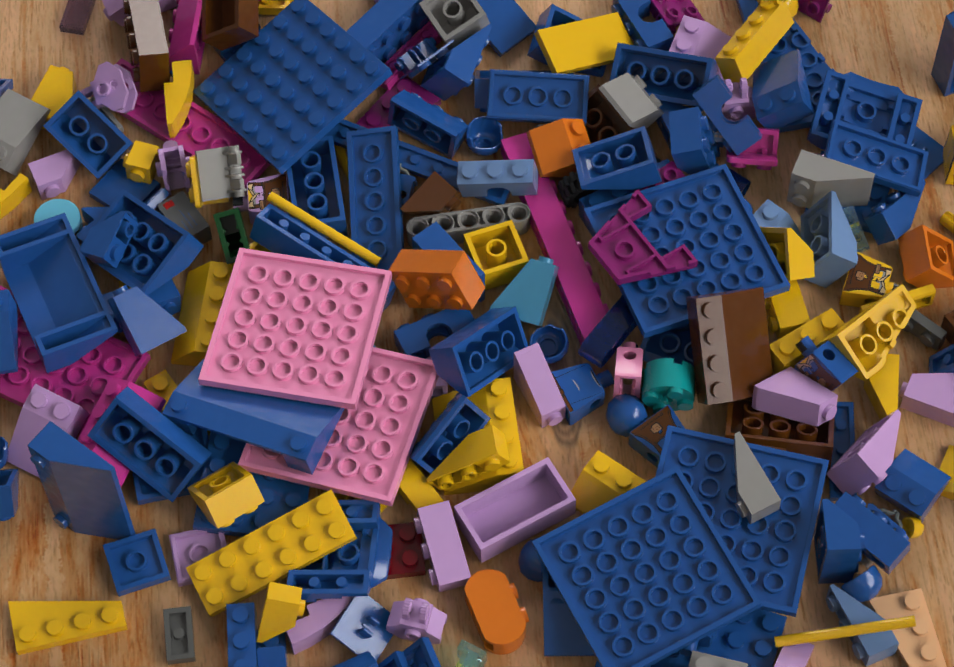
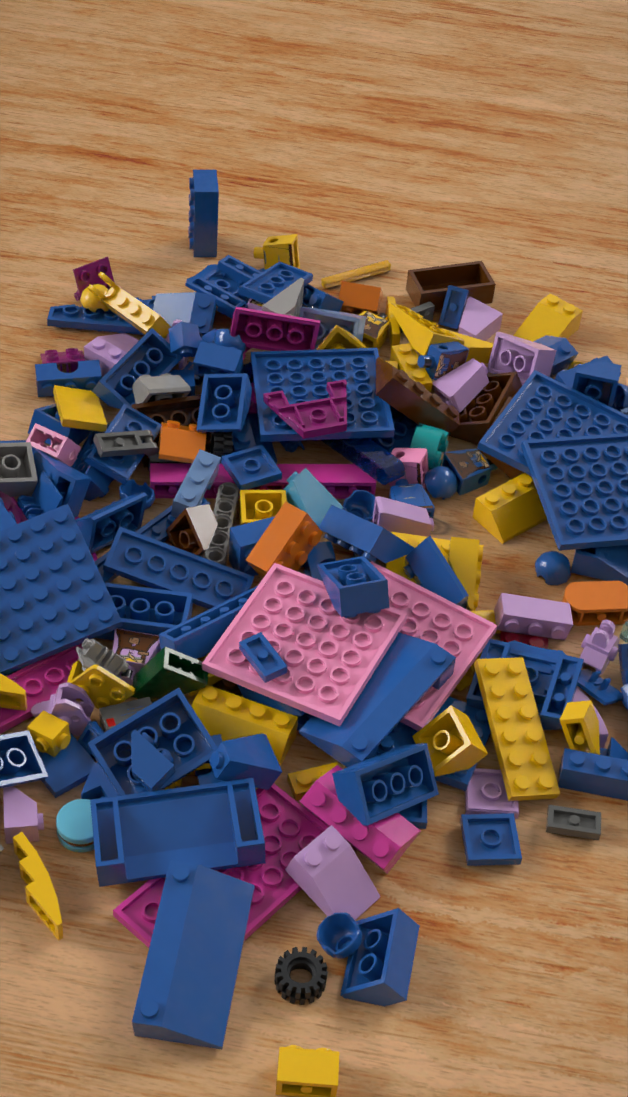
camera: 80 degrees left, 15 degrees down
yellow wing [8,601,128,655] -> none
blue slope [27,421,136,540] -> none
yellow piece [267,192,381,267] -> none
lavender piece [454,457,576,563] -> none
light grey slope [733,431,781,524] -> none
none -> bright pink torso [26,423,81,467]
none -> dark grey plate [93,430,159,457]
none -> blue hair [214,329,246,354]
none -> blue plate [221,445,282,490]
none -> dark pink slope [230,307,320,351]
none -> blue plate [239,632,287,683]
none -> blue slope [317,556,389,618]

